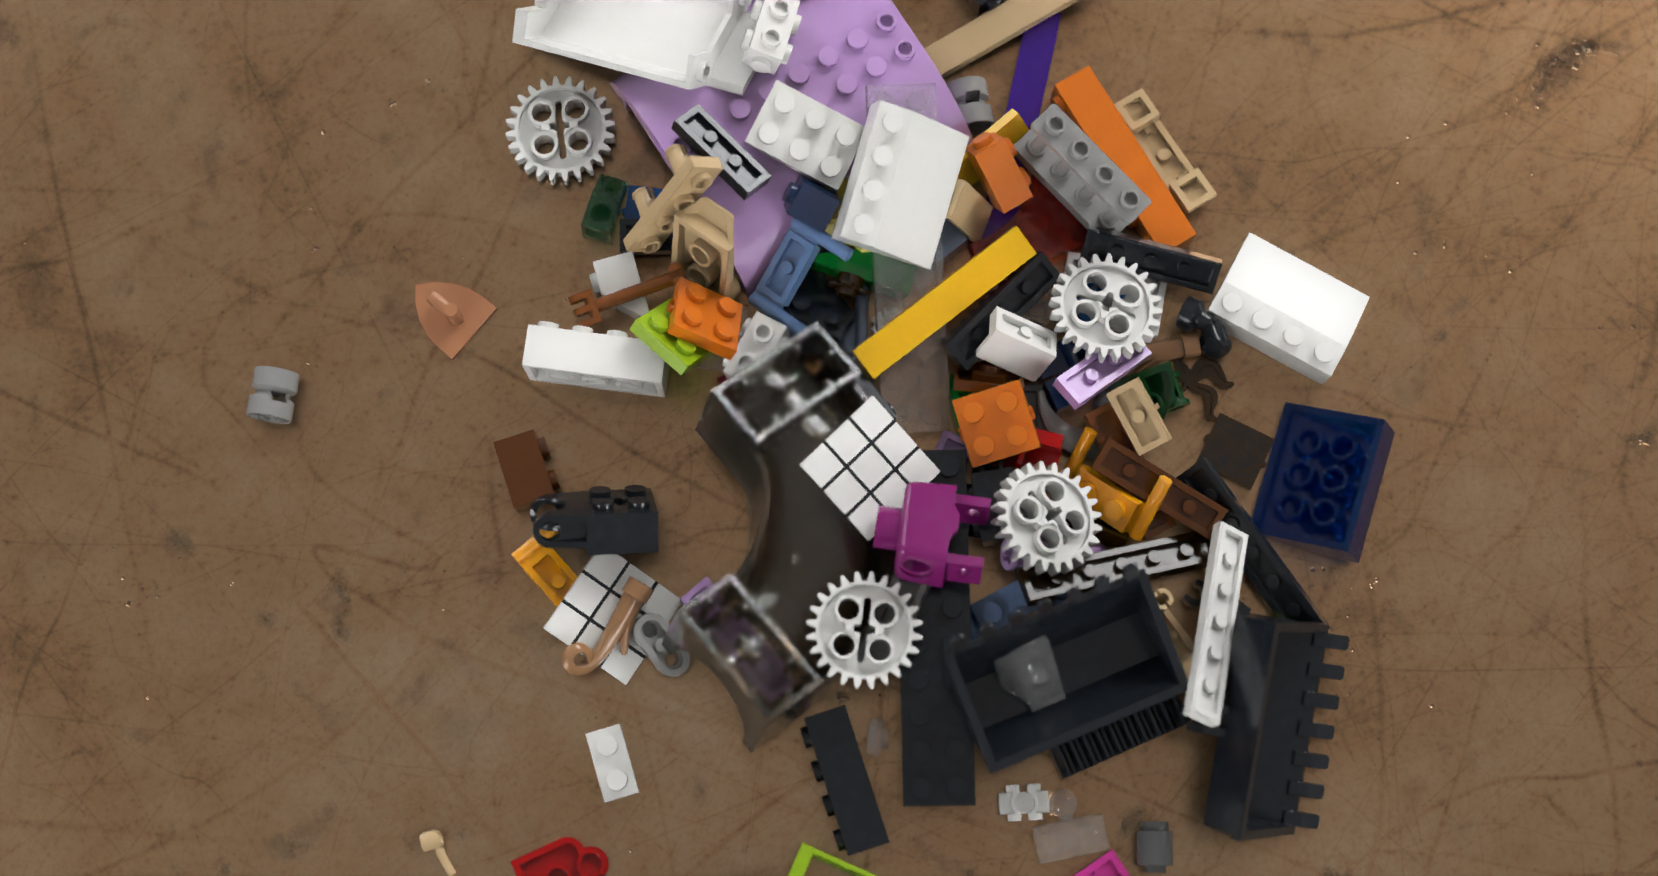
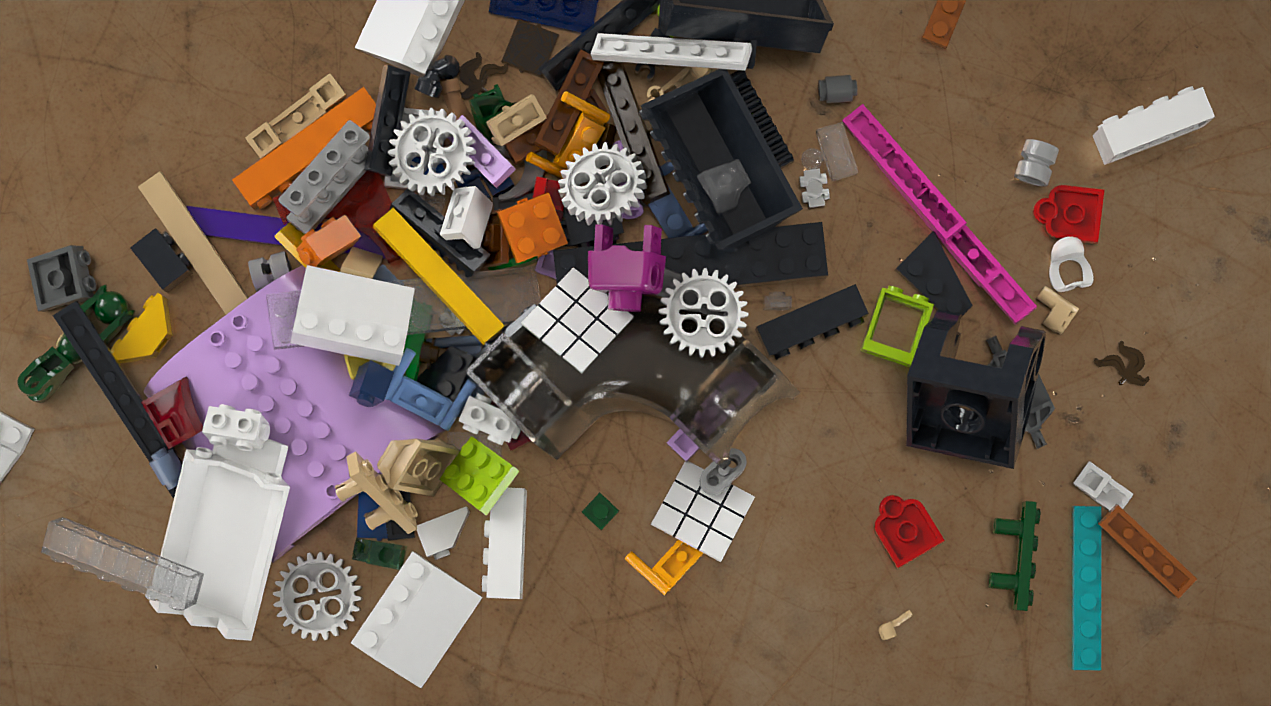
camera: 90 degrees left, 5 degrees up
nougat shield [415,282,497,360] -> none
reddish brown brick [493,429,561,513] -> none
black brick [529,485,659,555] -> none
medium nougat plant [562,576,654,675] -> none
dark orange hinge [568,262,687,328] -> none
white plate [586,724,640,803] -> none
orange plate [666,277,743,360] -> none
plate [671,104,772,201] -> none
white plate [744,79,864,192] -> none
none -> white slope [351,551,483,688]
none -> dark green plate [582,492,619,530]

